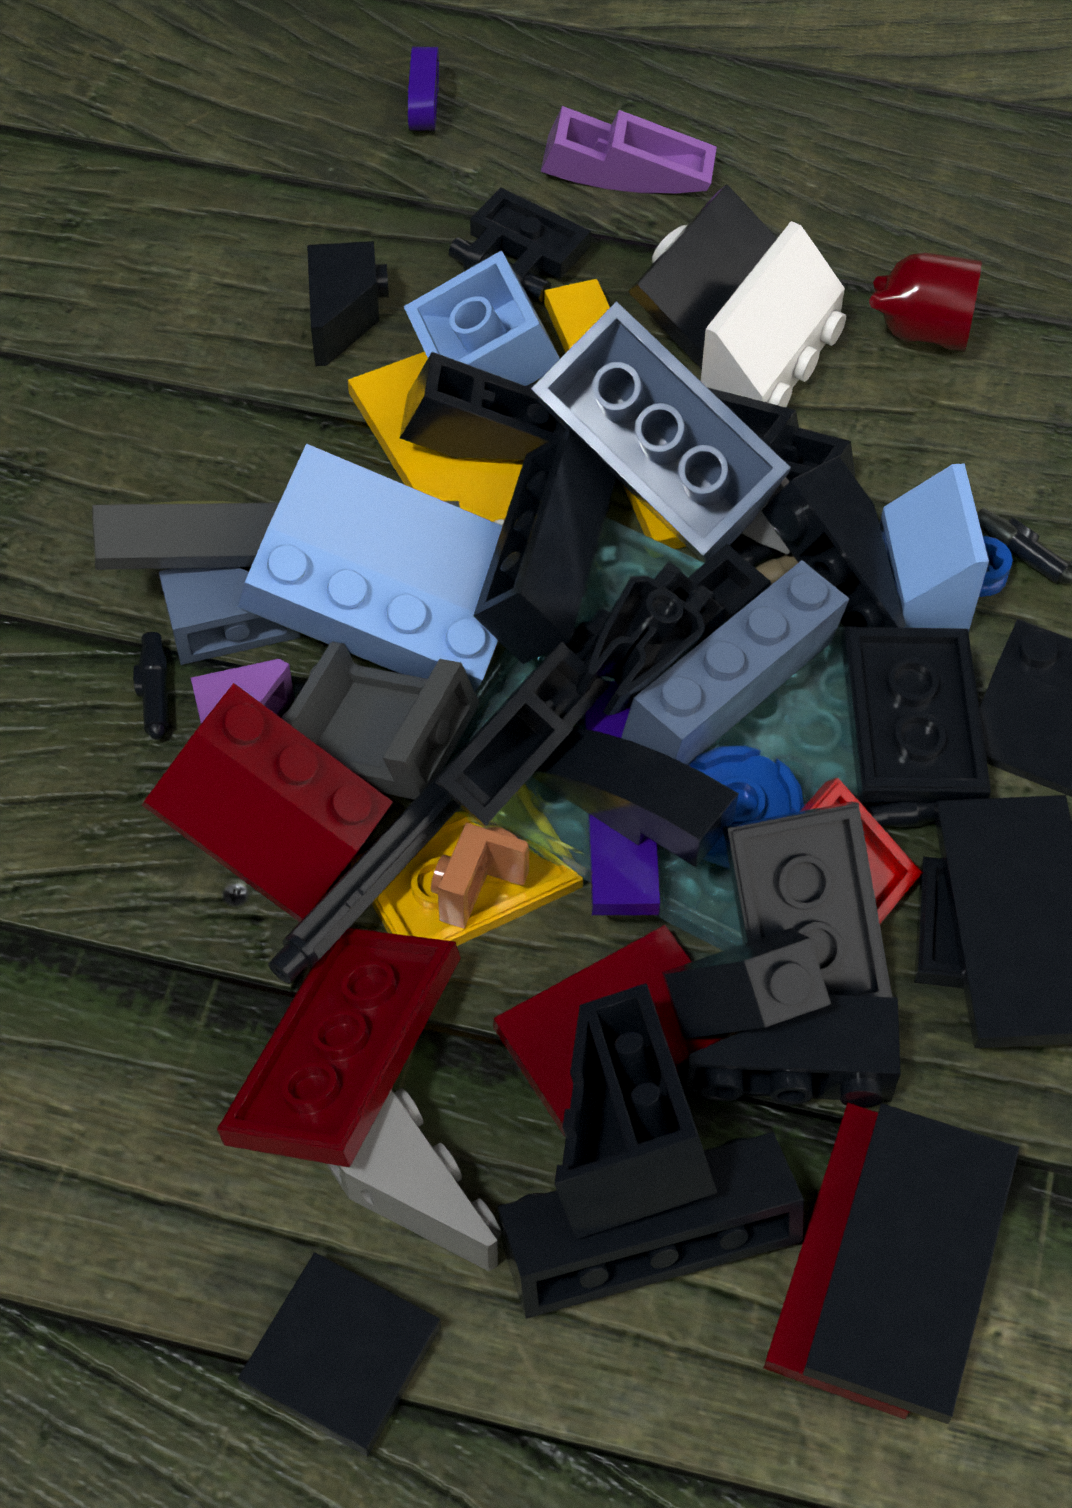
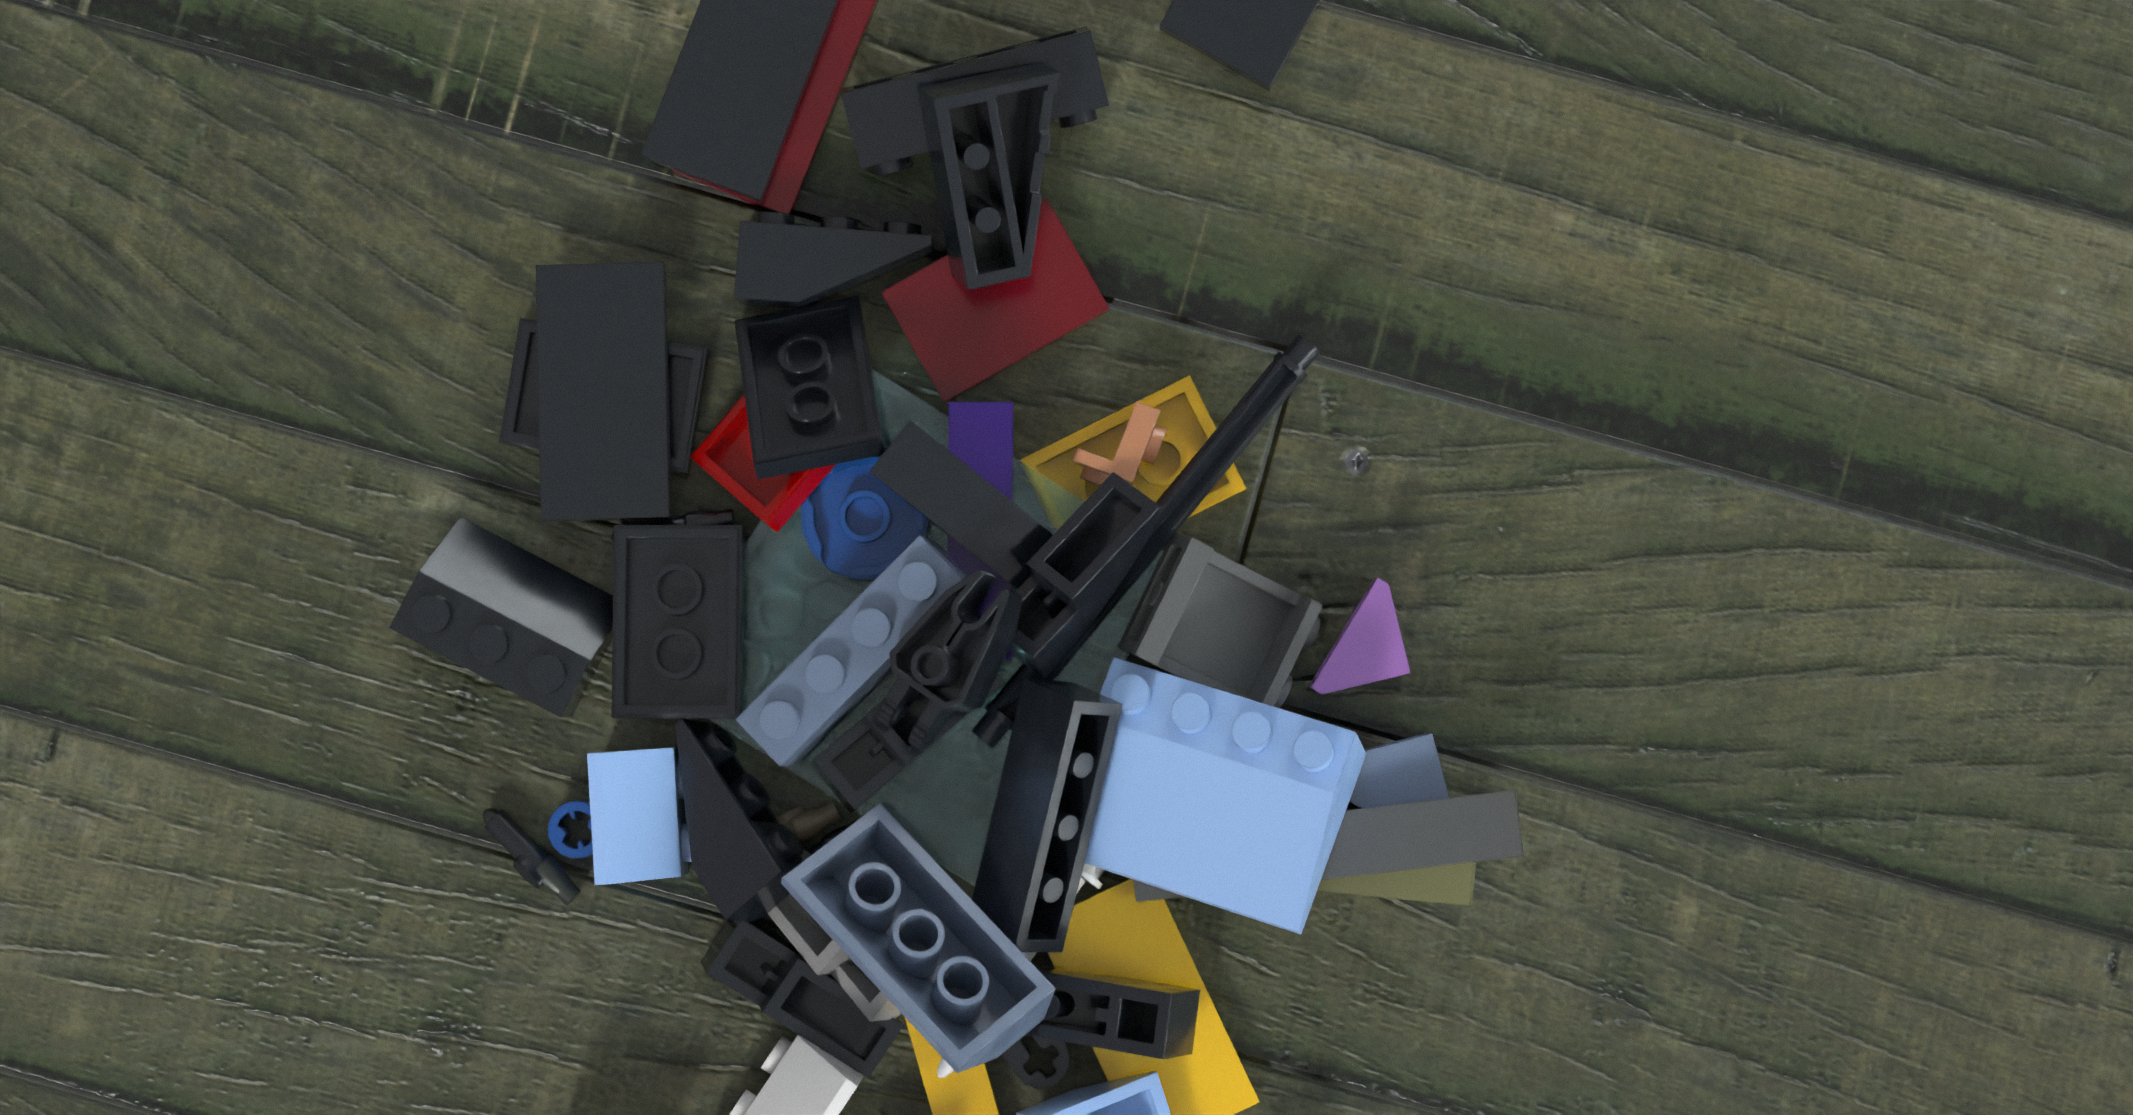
camera: 170 degrees left, 30 degrees up
black piece [133,632,169,740] -> none
dark red slope [141,683,393,922] -> none
dark red tile [217,928,461,1168] -> none
light grey slope [325,1088,502,1271] -> none
black slope [662,928,831,1039] -> none

